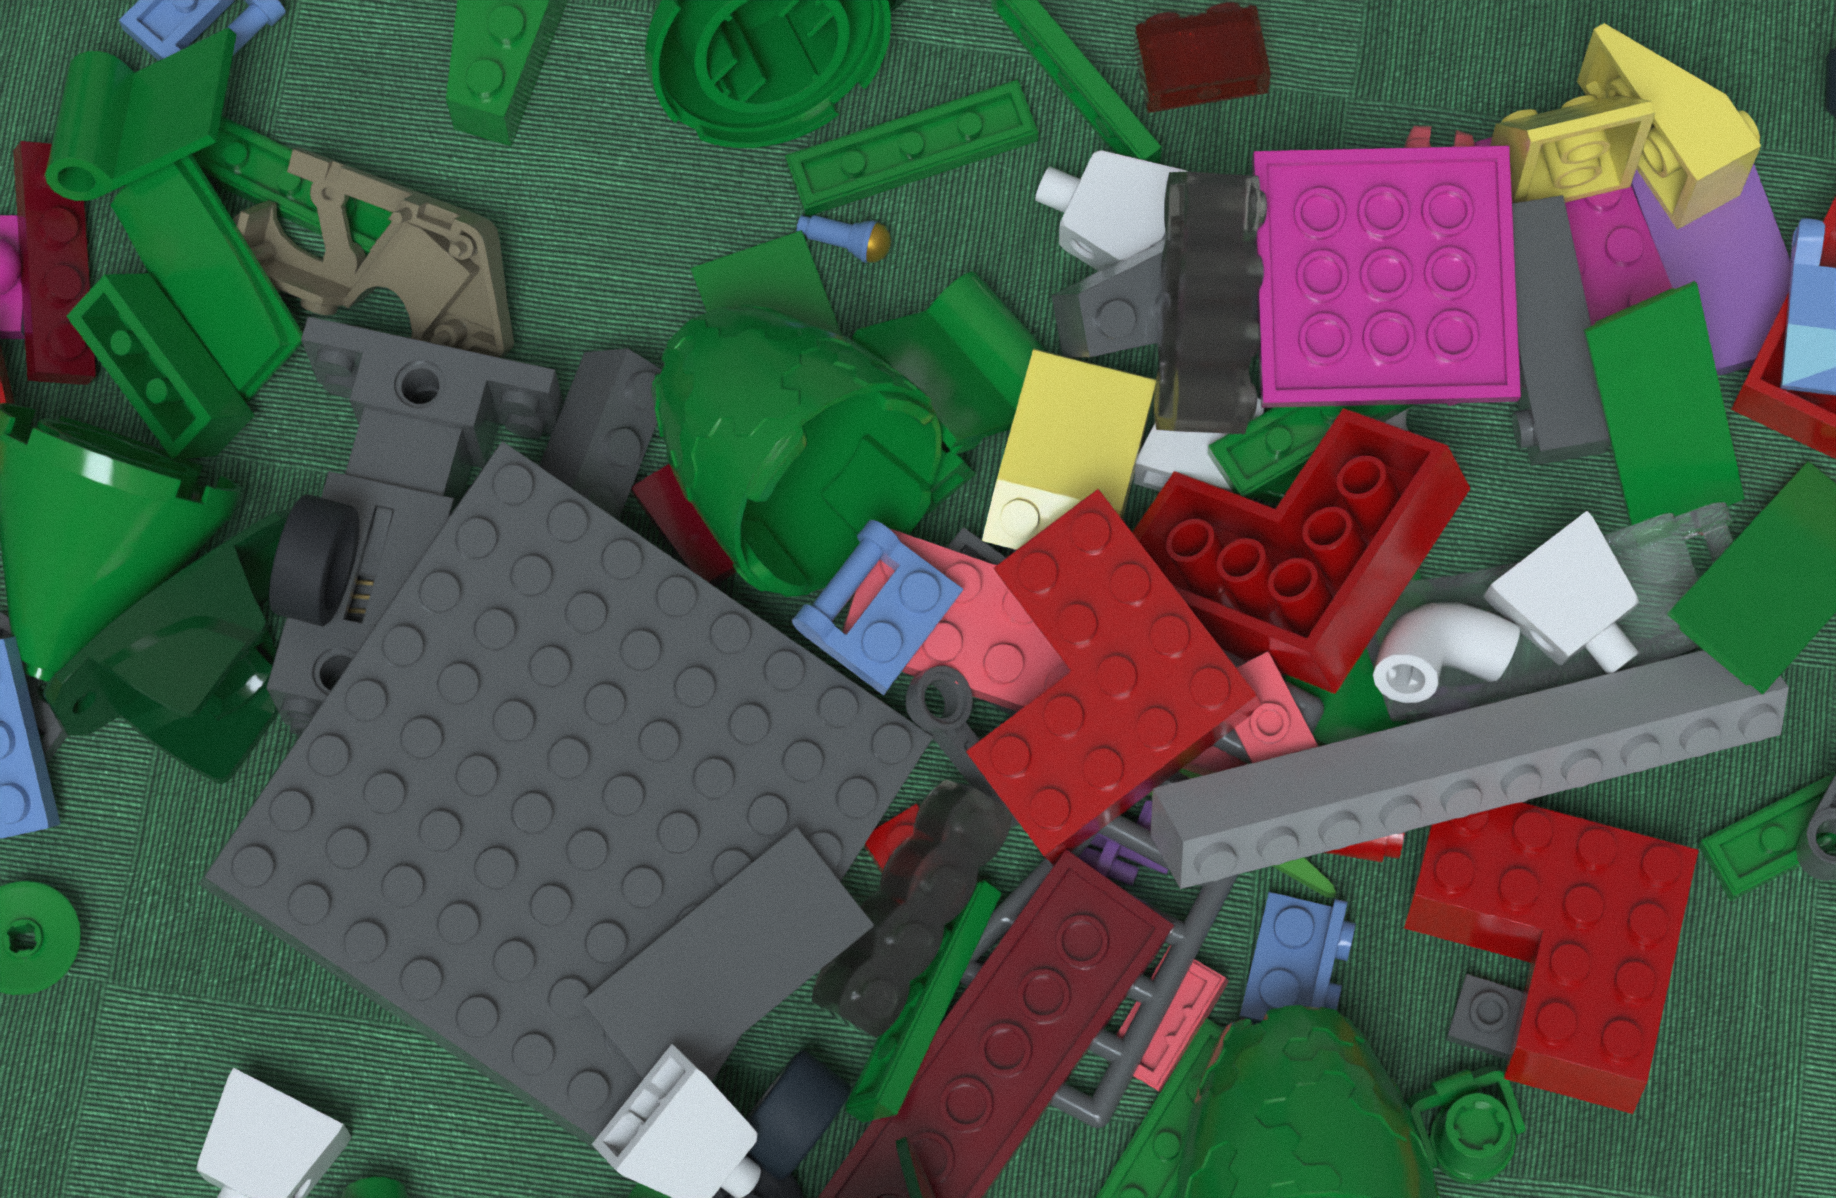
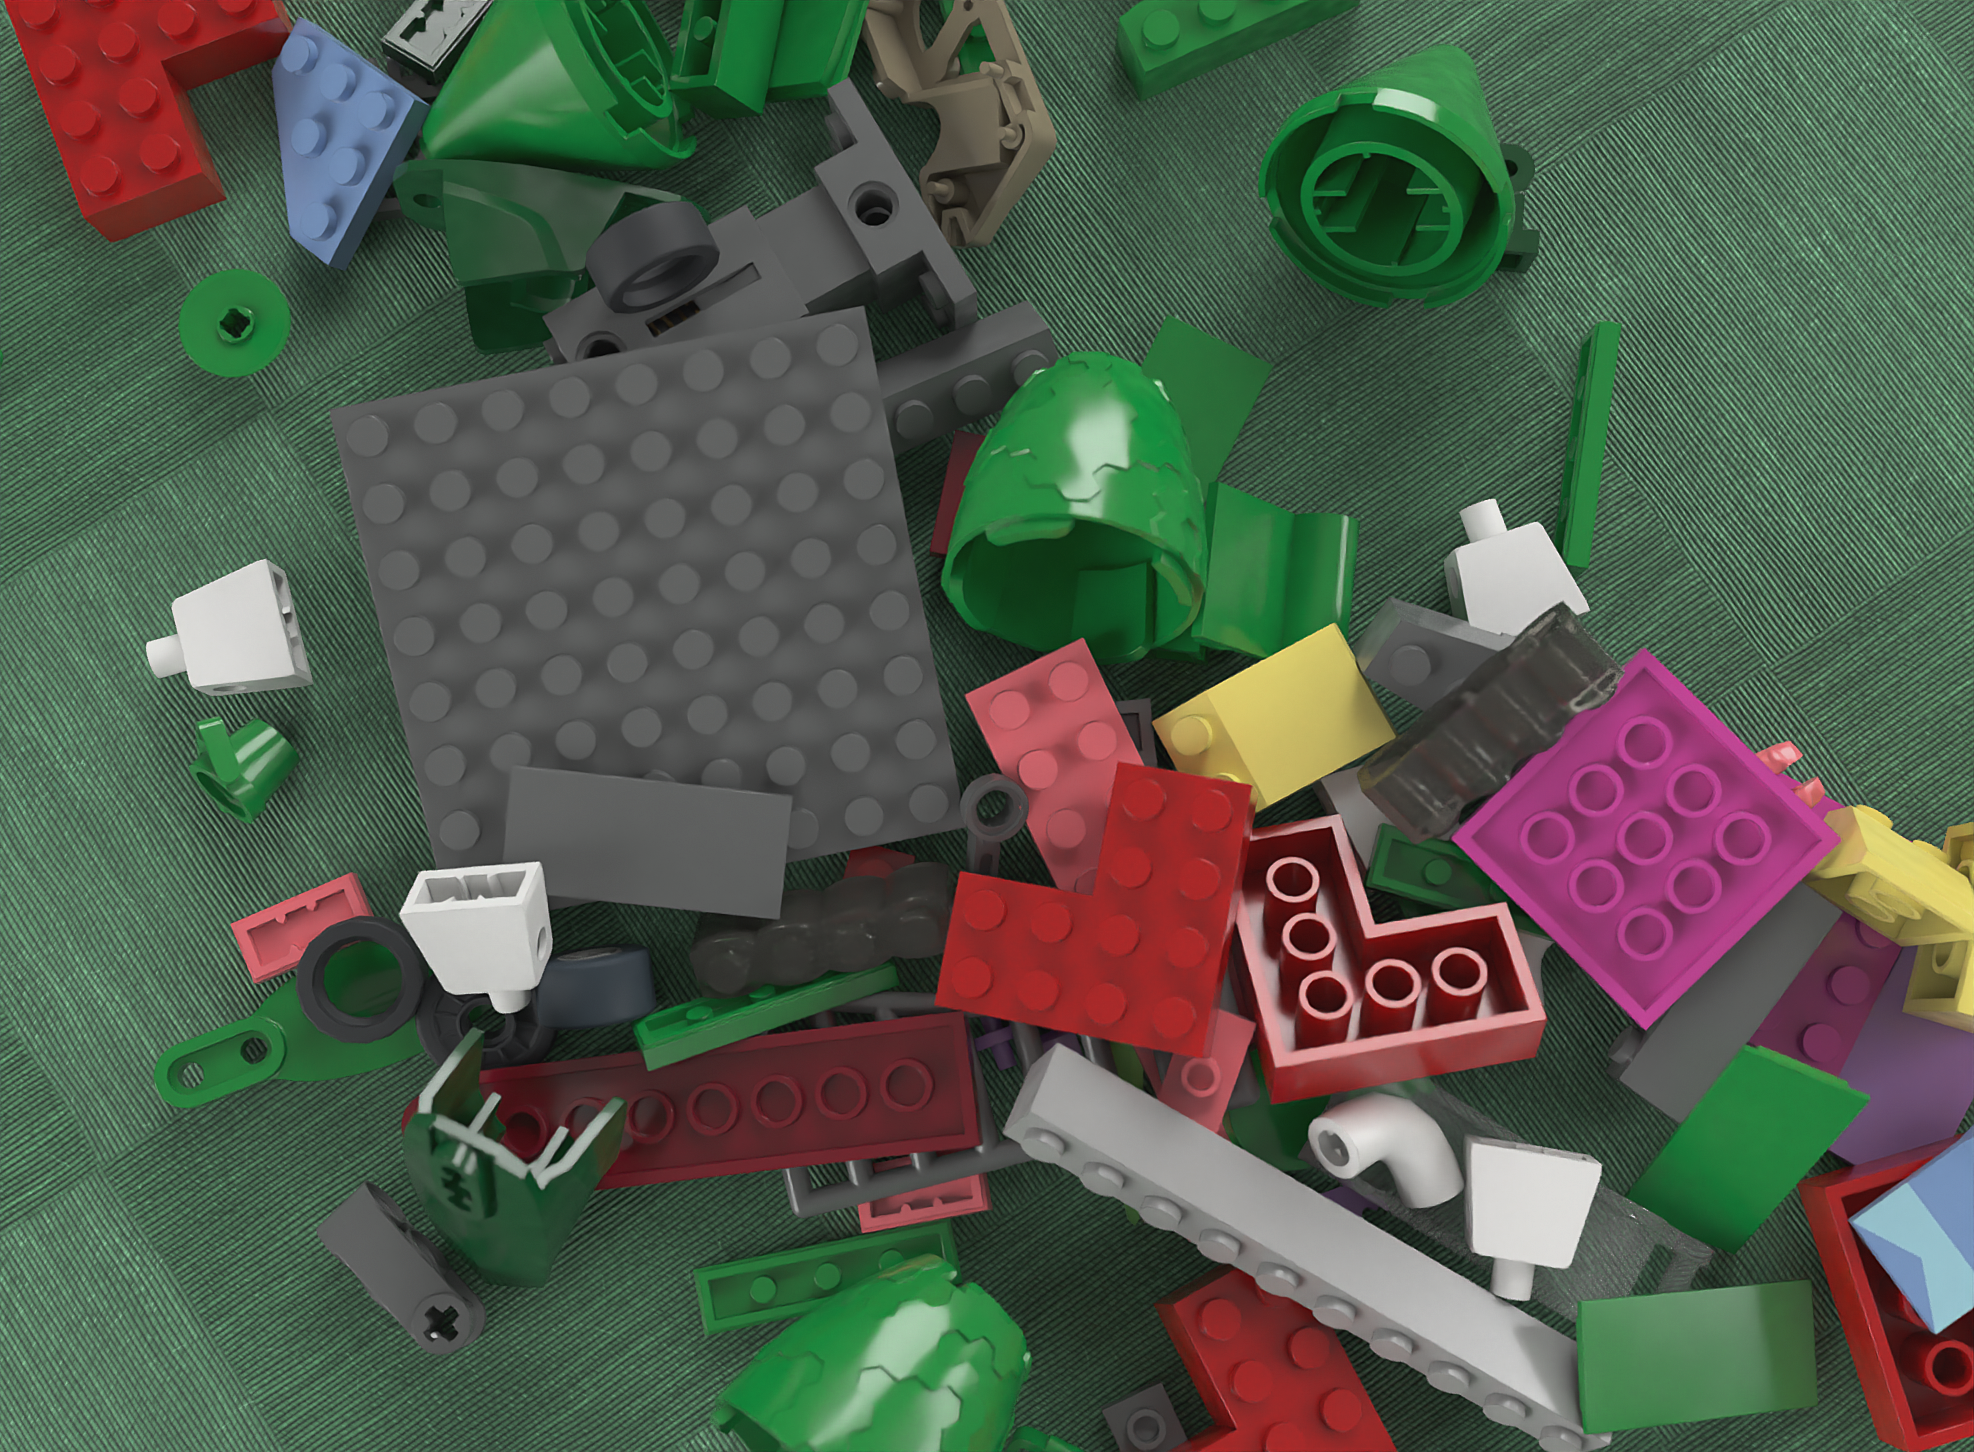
camera: 45 degrees right, 10 degrees up
green tile [785,79,1039,217] -> none
medium blue plate [792,520,963,695] -> none
medium blue piece [797,215,891,263] -> none
clear red brick [1134,2,1271,113] -> none
medium blue bracket [1239,892,1356,1025] -> none

